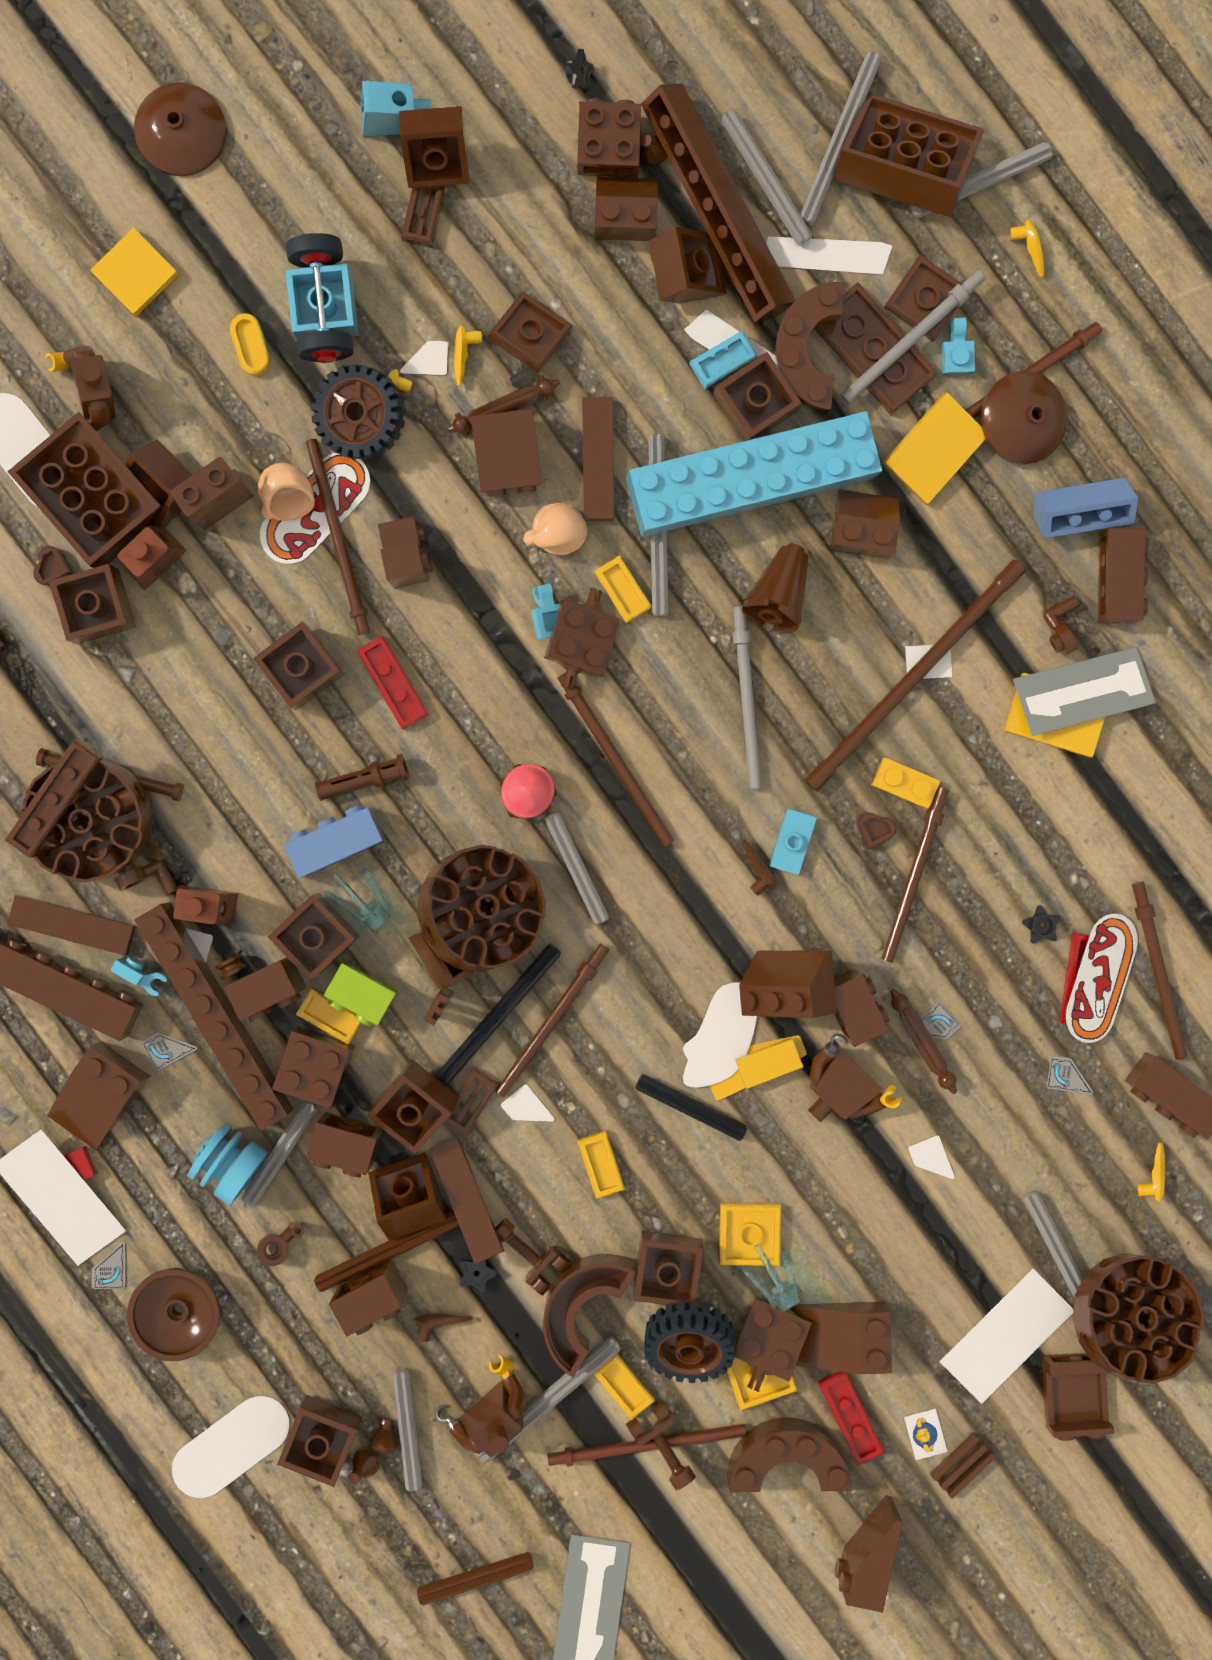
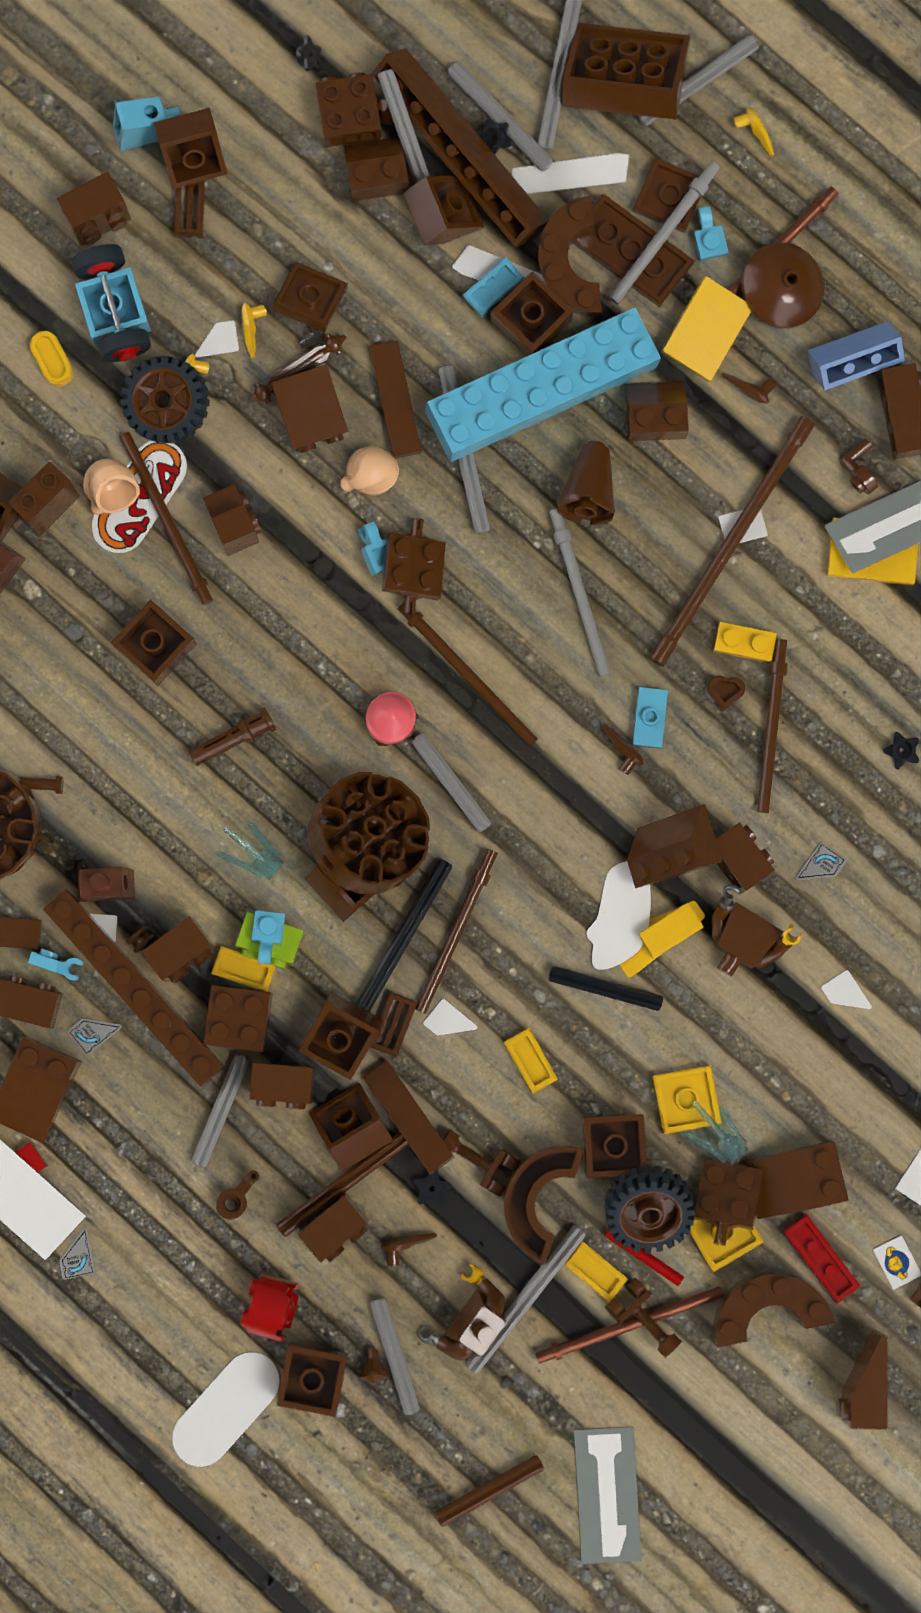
camera: 15 degrees left, 5 degrees down
reddish brown plate [114,860,177,896] -> none
reddish brown dish [127,1268,220,1361] -> none
medium azure wheel [187,1122,269,1206] -> none
reddish brown brick [268,893,360,982] -> none
medium blue brick [283,804,386,879] -> none
reddish brown rock [348,1450,380,1484] -> none
red tile [356,635,429,730] -> none
reddish brown tile [424,988,454,1026] -> none
yellow tile [594,555,652,624] -> none
reddish brown wheel [890,989,957,1094] -> none
none -> reddish brown brick [56,171,131,246]
none -> red brick [241,1274,300,1342]
none -> medium azure plate [252,910,285,964]
none -> light grey axle [378,69,430,183]
none -> black plate [480,119,512,155]
none -> red bar [604,1228,684,1286]
none -> reddish brown bar [721,372,776,403]

